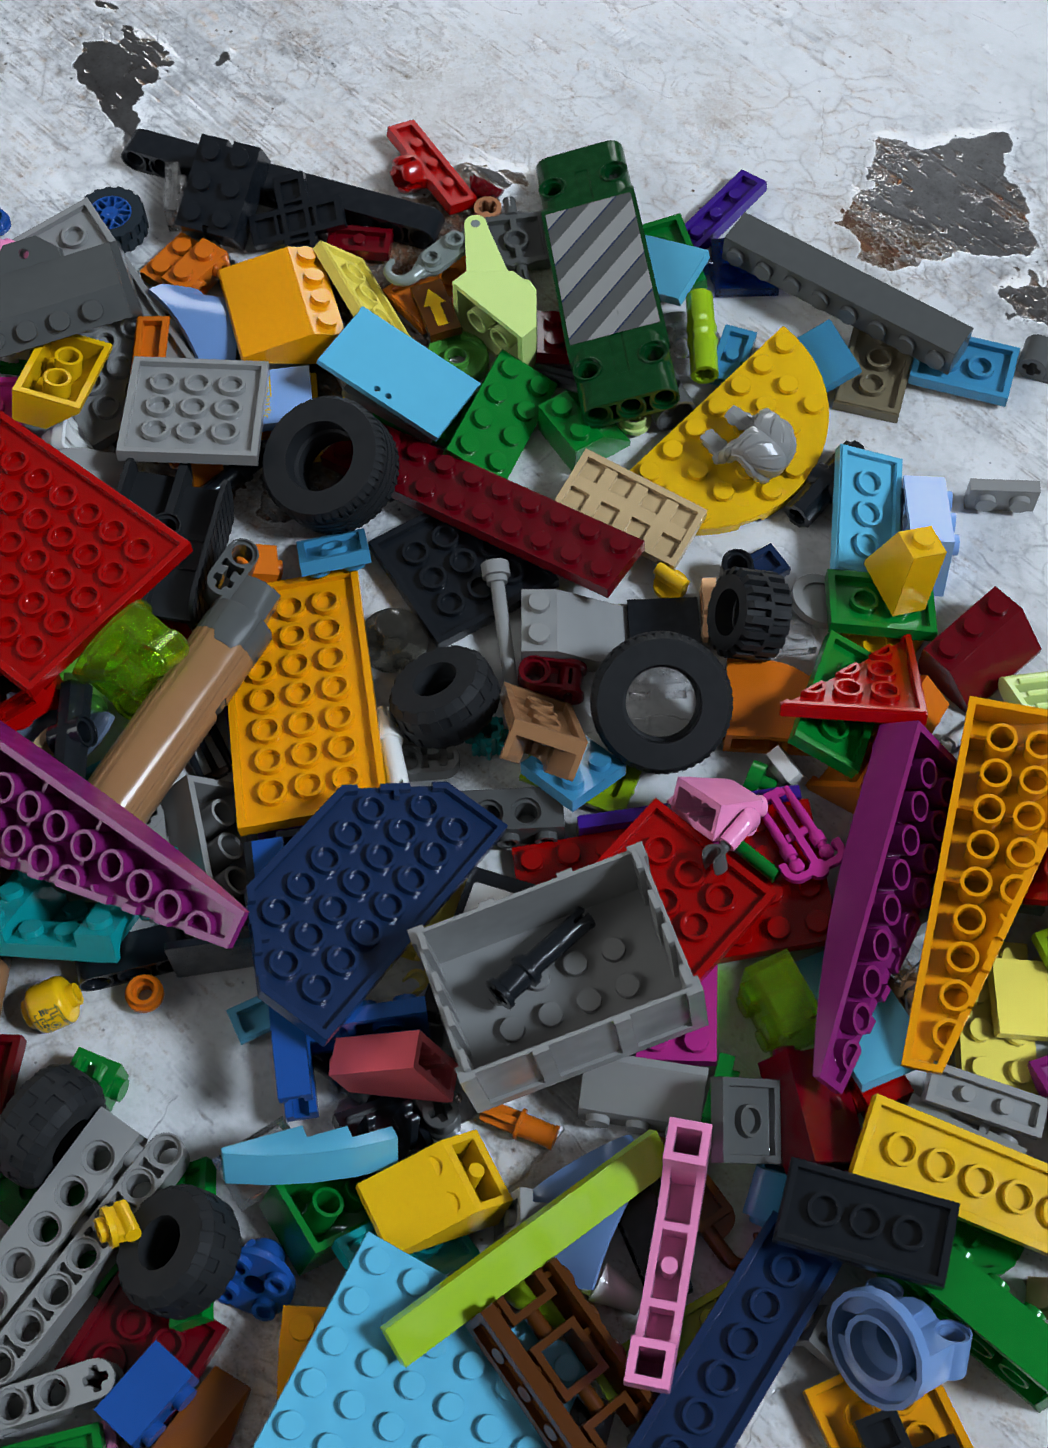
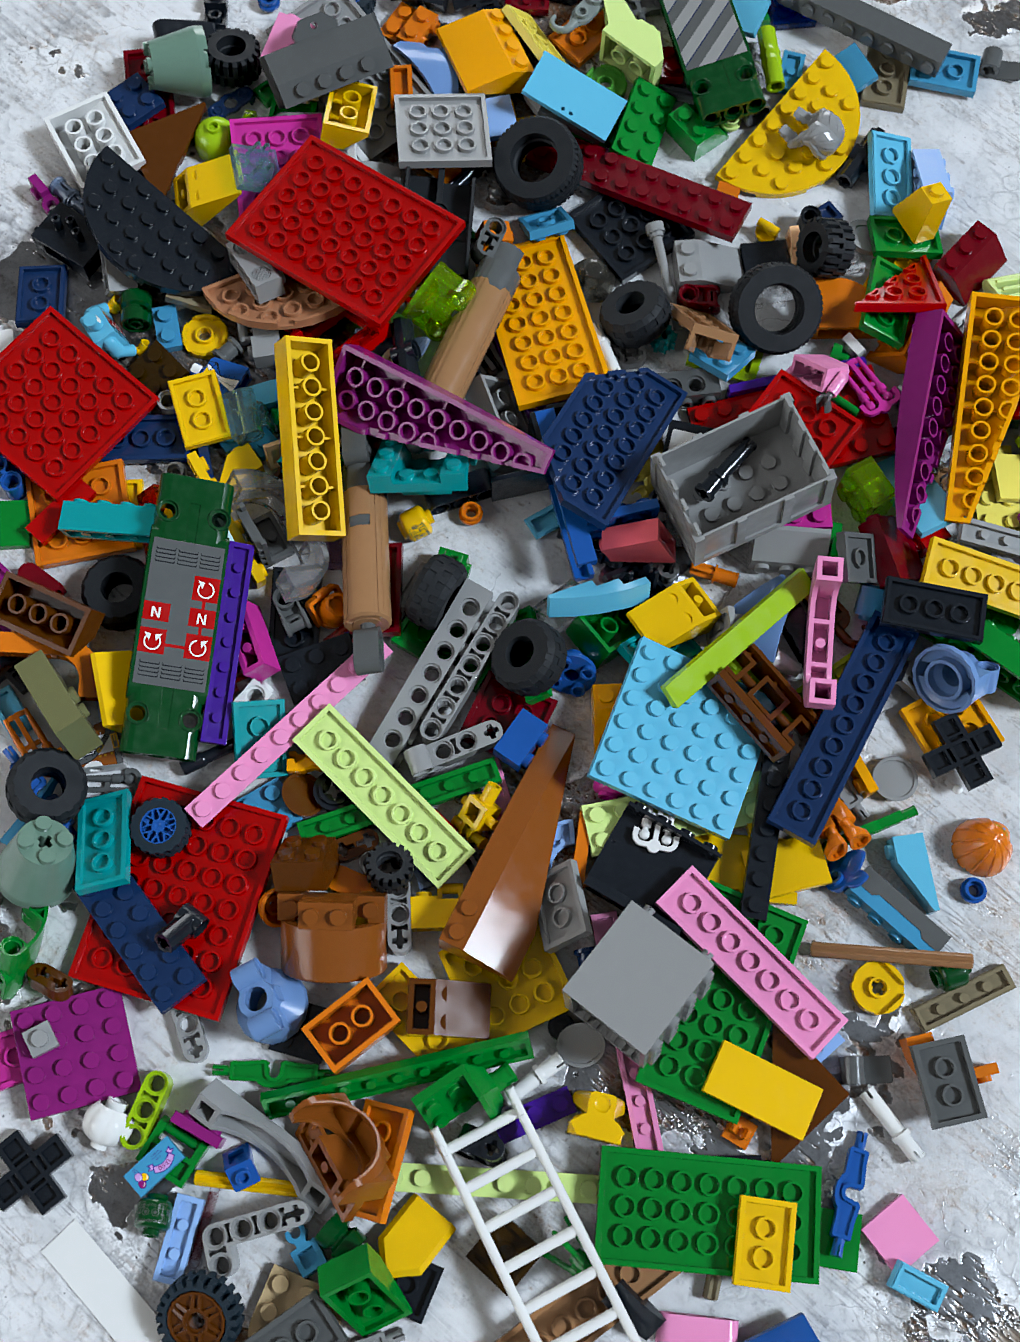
camera: 10 degrees left, 10 degrees up
yellow plate [94,1199,142,1249] -> none
reddish brown tile [410,279,462,343] -> none
tan plate [555,448,708,571] -> none
light grey plate [964,478,1041,513] -> none

